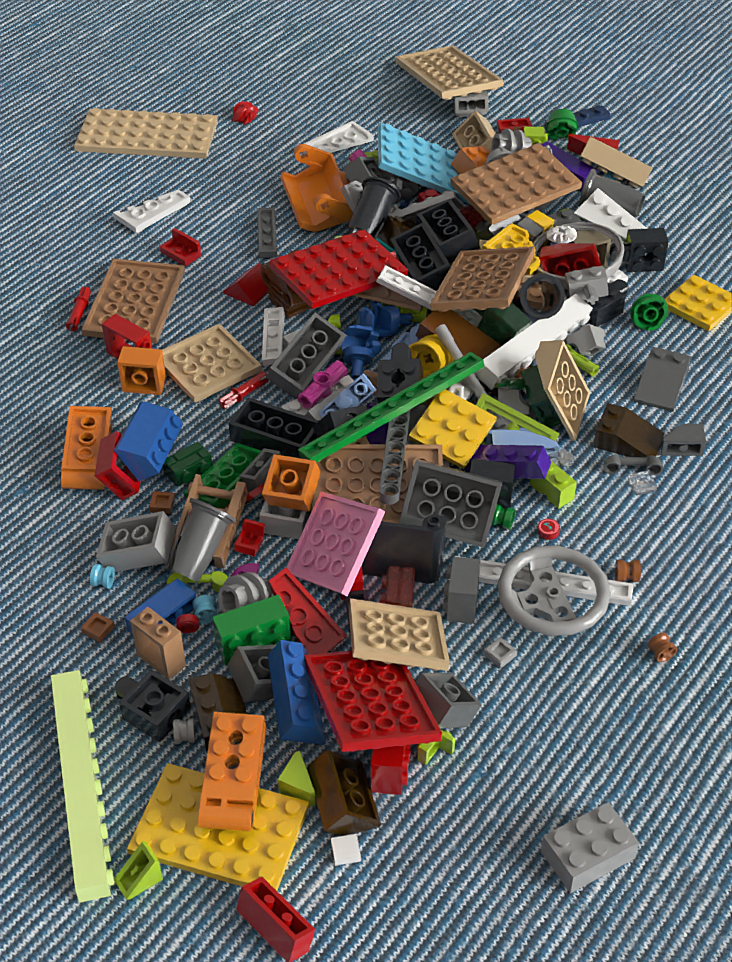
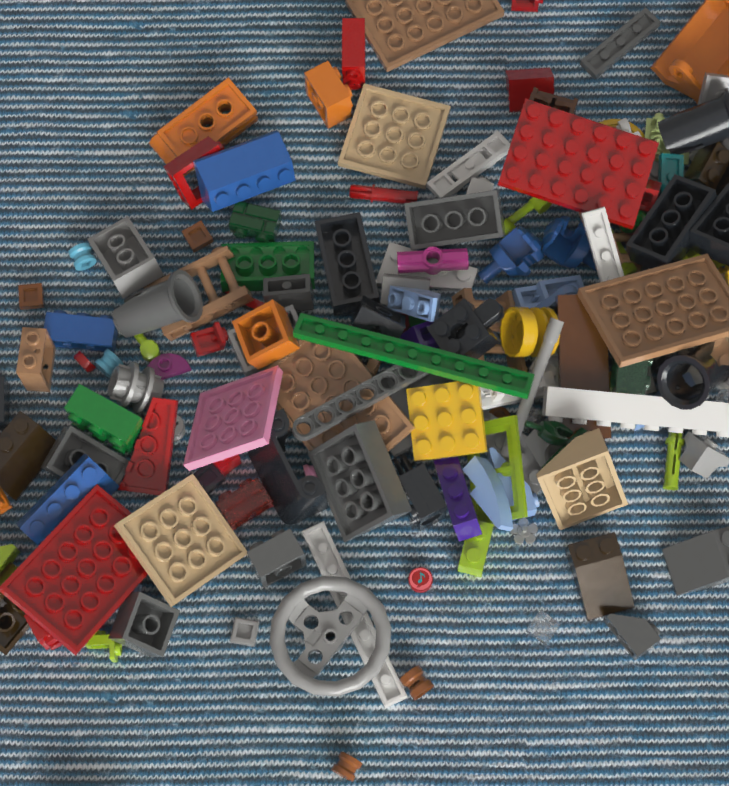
camera: 55 degrees right, 25 degrees up
green wheel [491,504,516,530] -> none
dark grey bar [603,454,663,475] -> none

